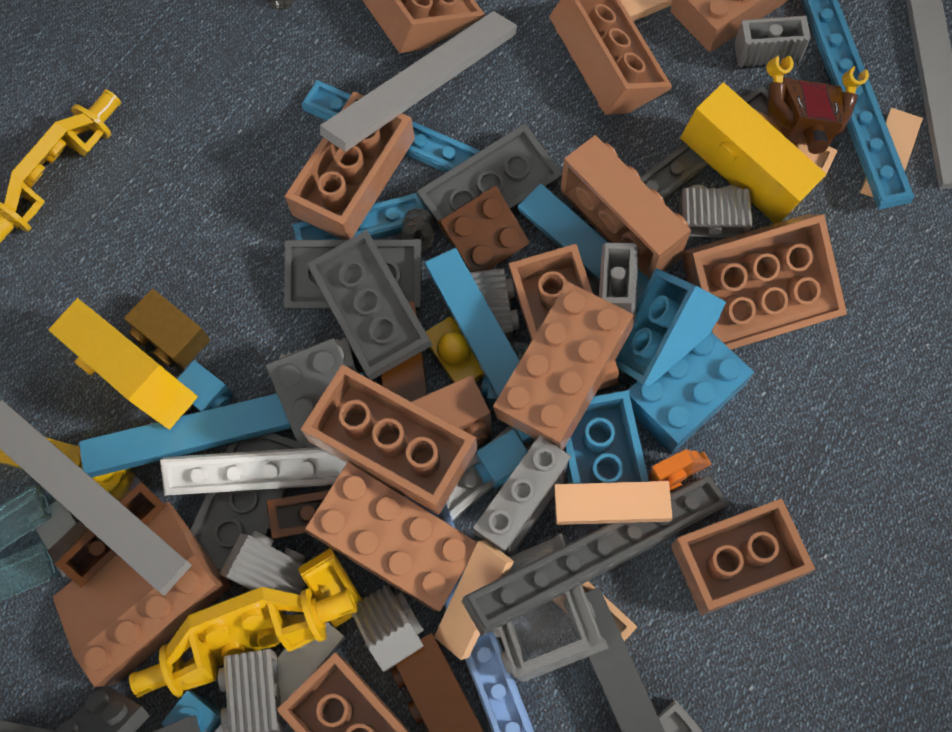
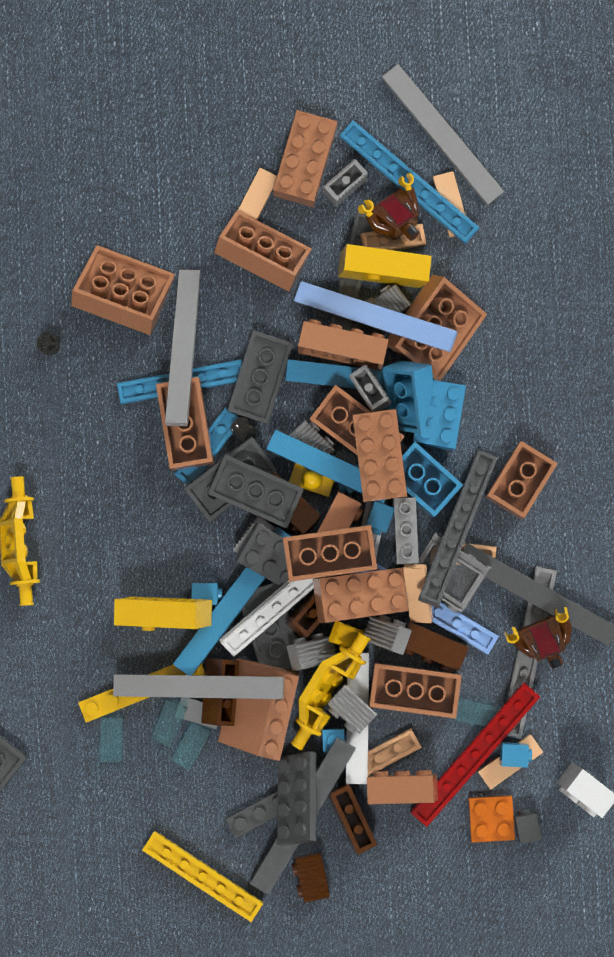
camera: 40 degrees left, 15 degrees up
pearl gold brick [124,288,211,370] -> none
reddish brown plate [437,185,530,272] -> none
light nougat tile [554,481,672,525] -> none
orange wing [648,449,711,493] -> none
none -> light blue tile [294,281,458,353]

